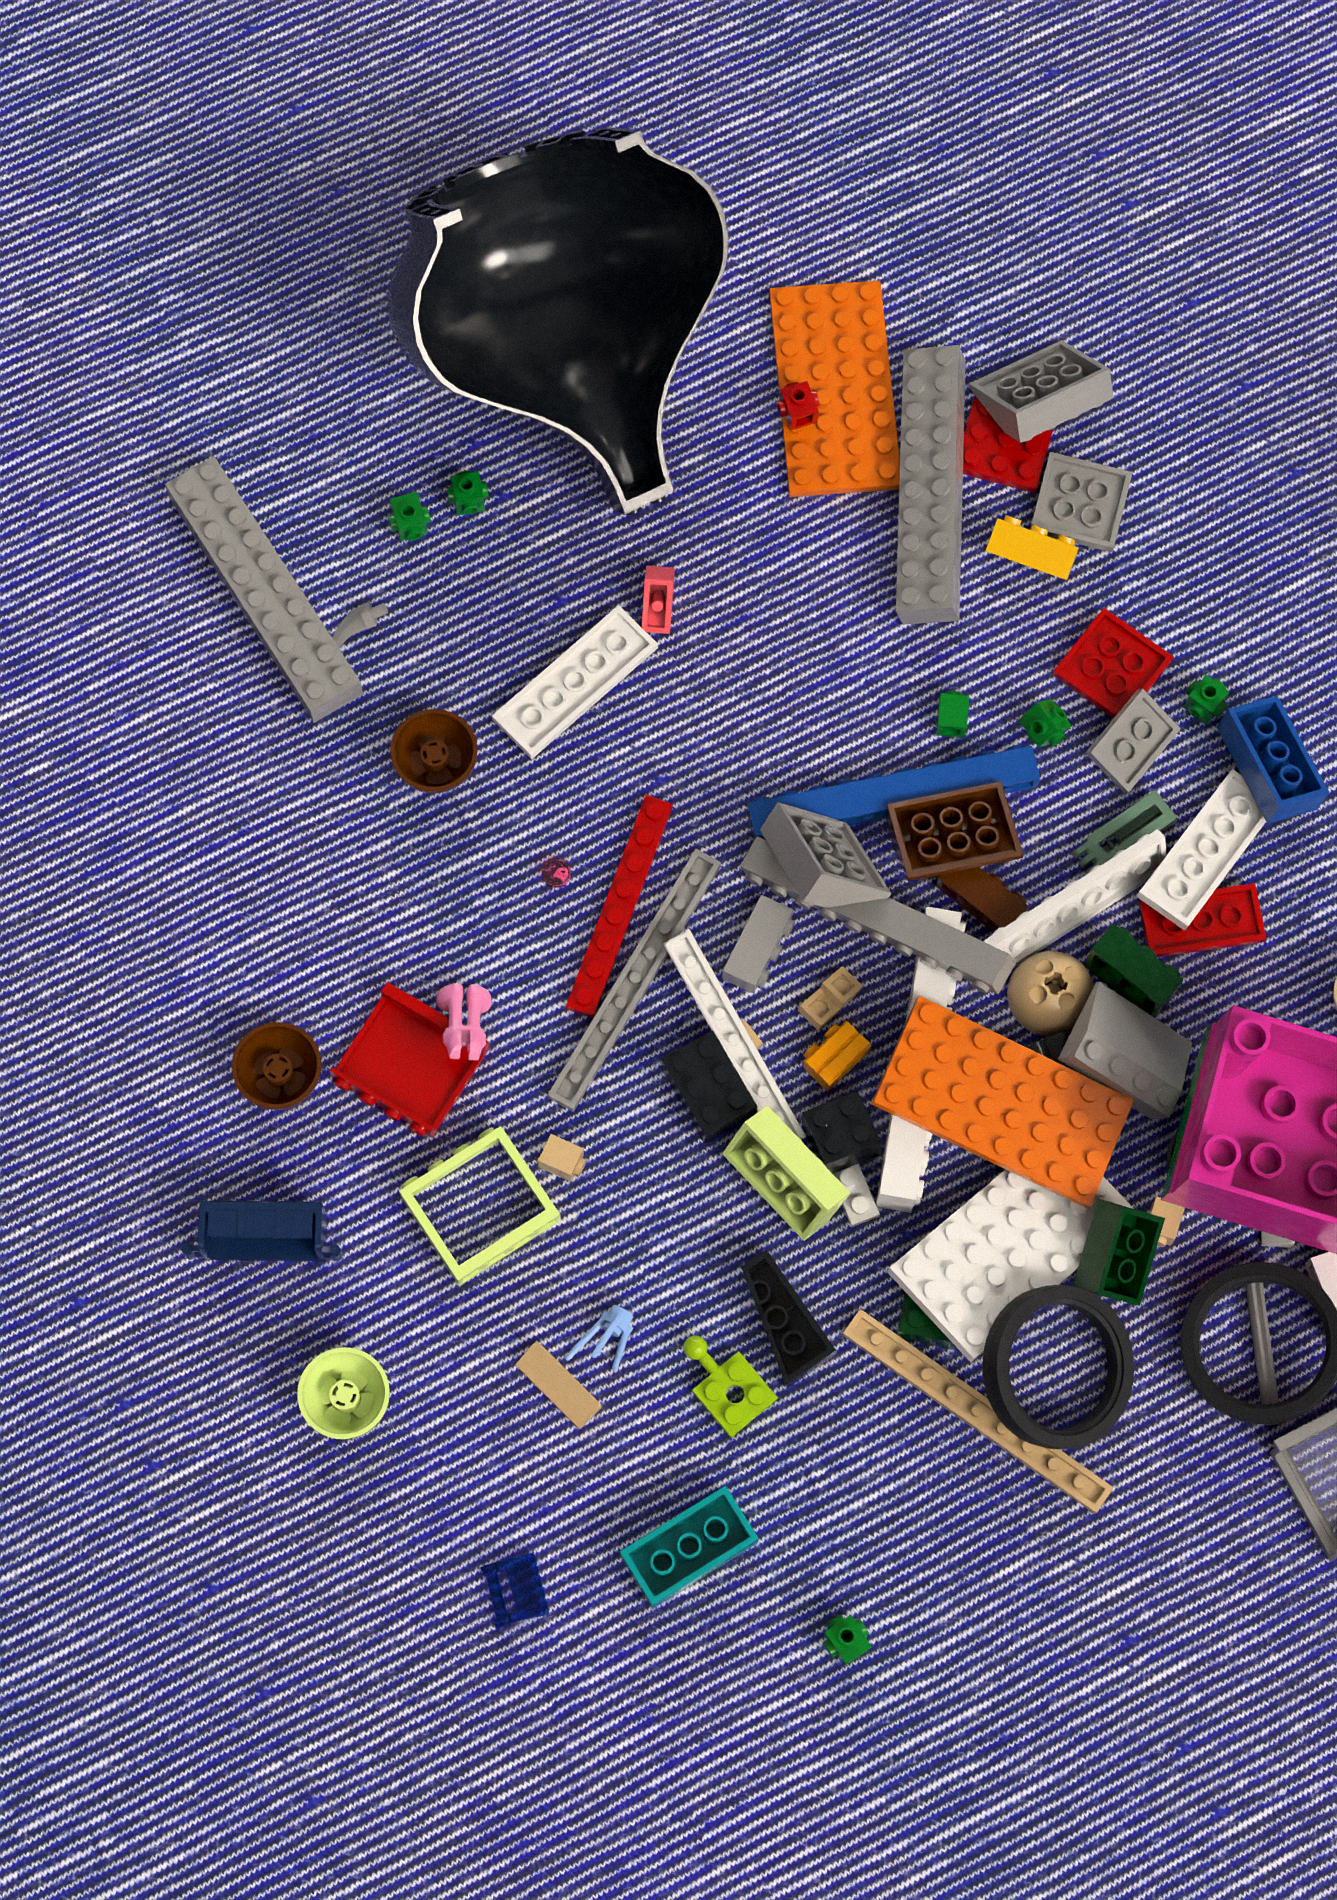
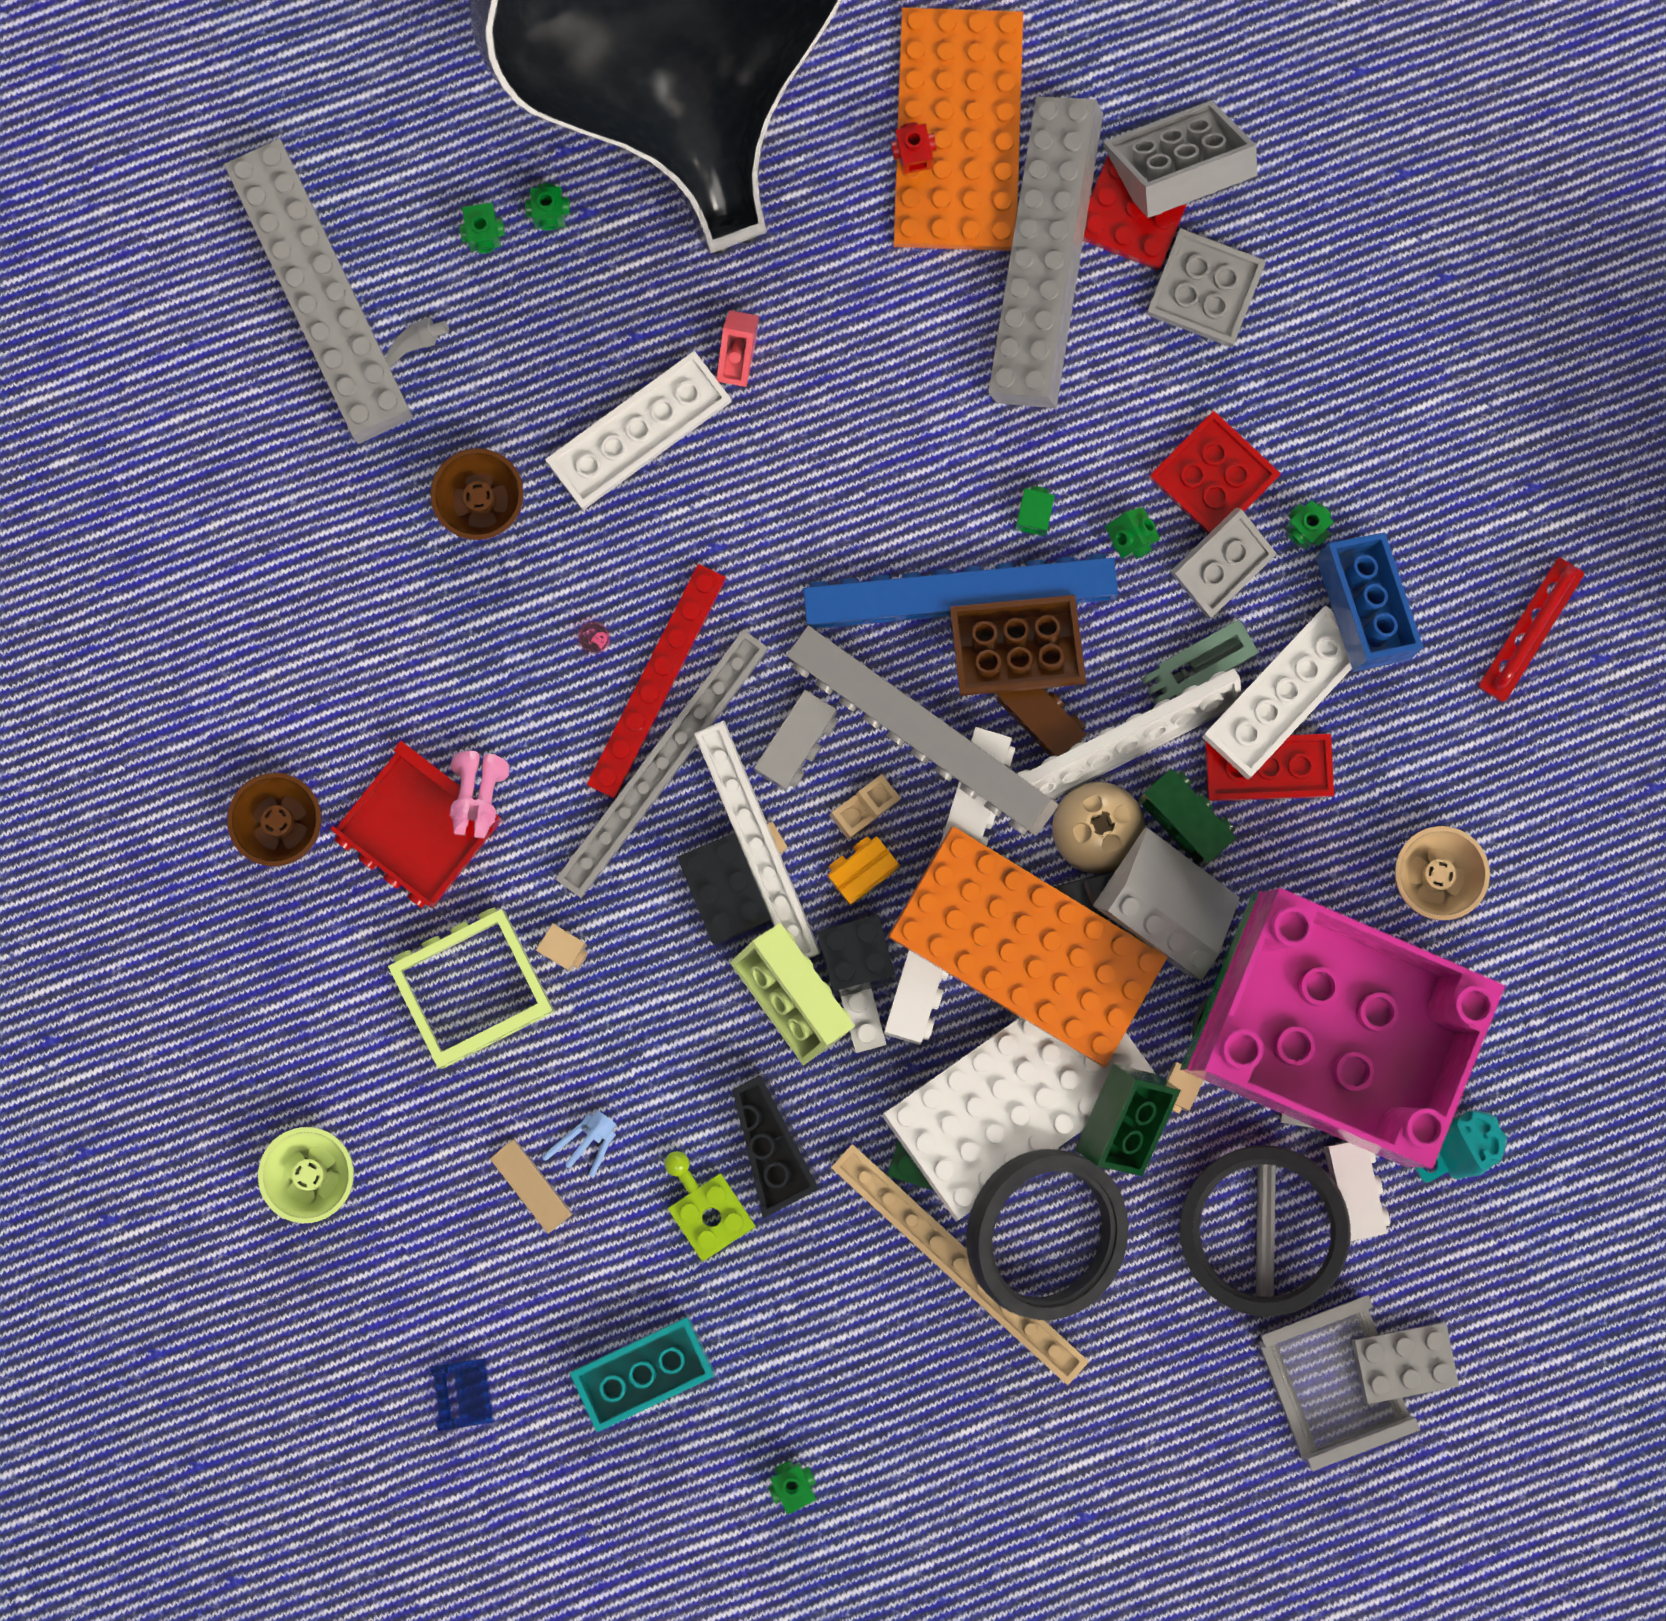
camera: 10 degrees right, 10 degrees up
dark blue container [181,1200,343,1261] -> none
light grey slope [760,802,891,908] -> none
yellow brick [986,515,1079,580] -> none

